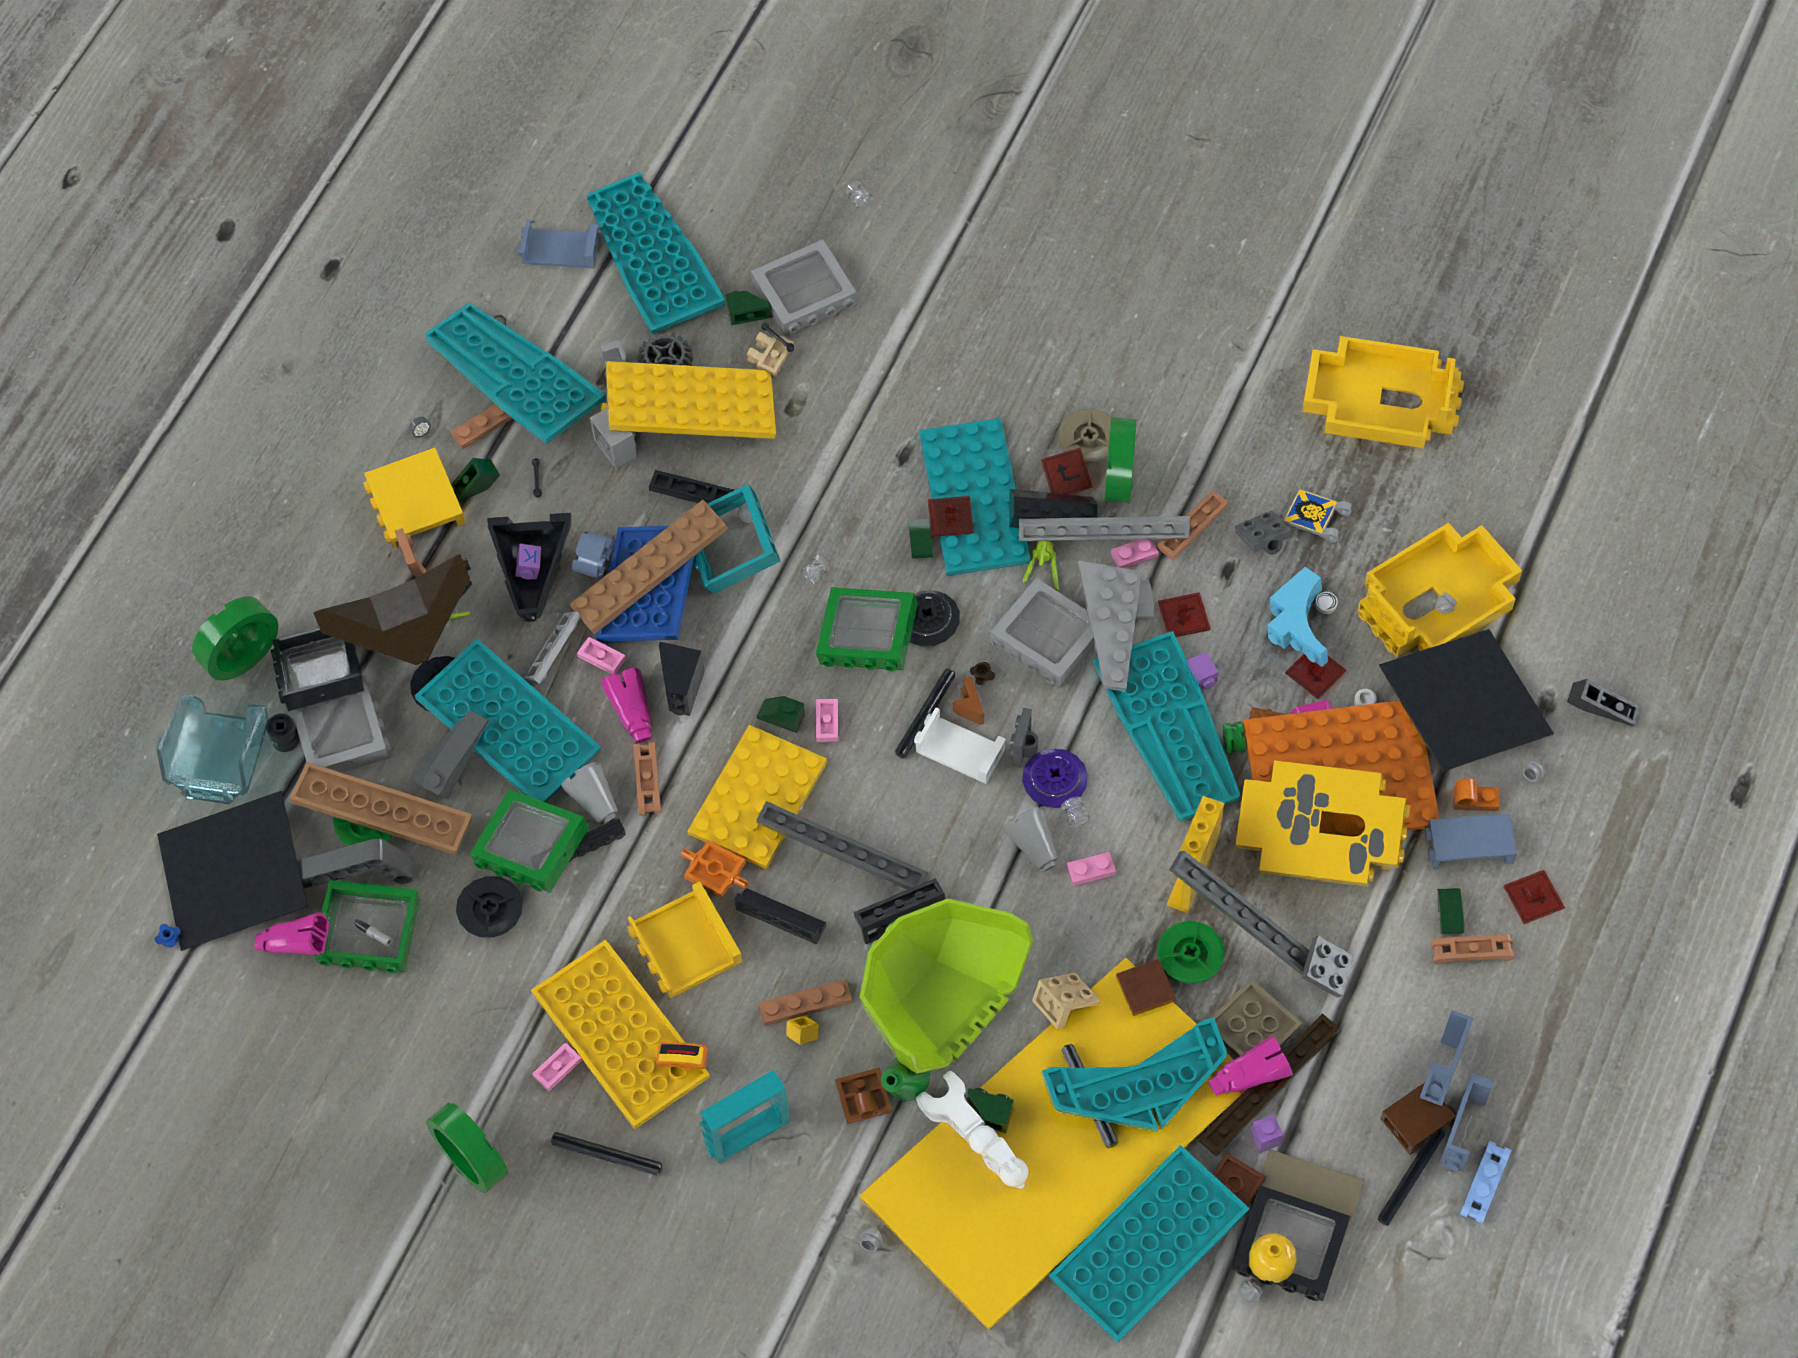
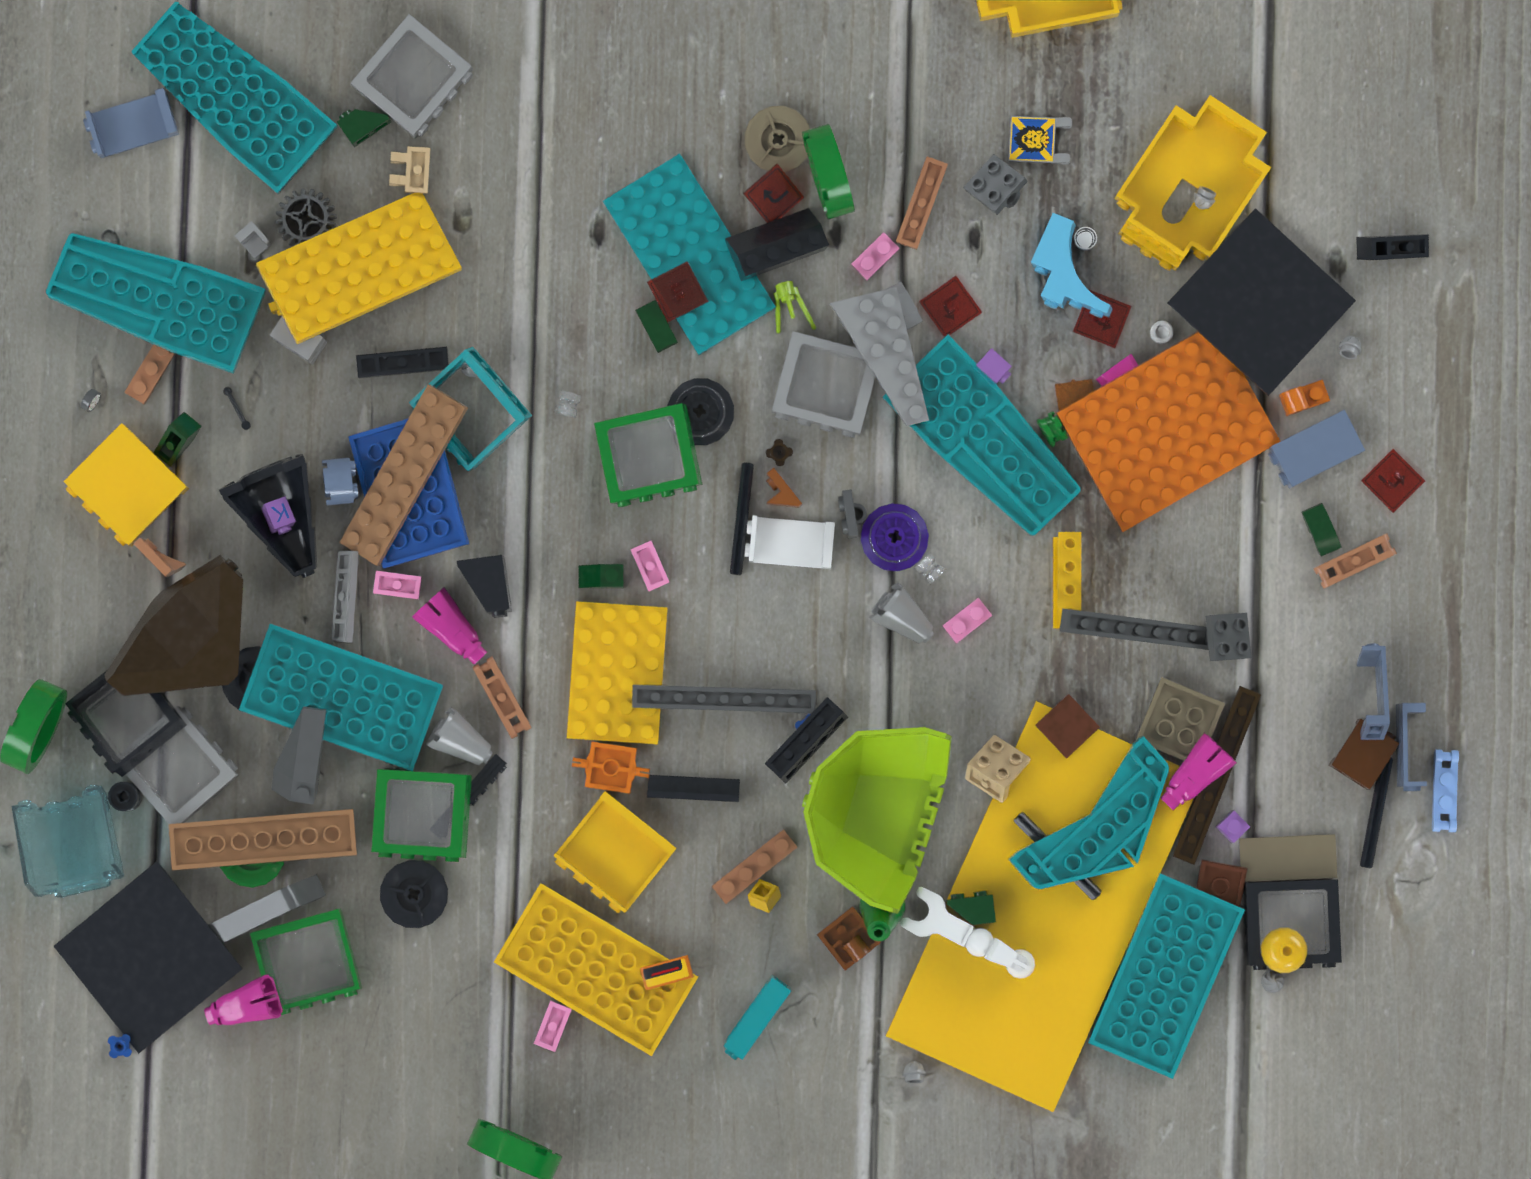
camera: 25 degrees left, 25 degrees up
light grey piece [354,919,392,946] -> none
black axle [551,1132,662,1176] -> none
black hinge [761,323,794,352] -> none
light grey tile [1019,516,1190,541] -> none
green piece [1157,921,1225,984] -> none
yellow panel [1236,760,1410,887] -> none

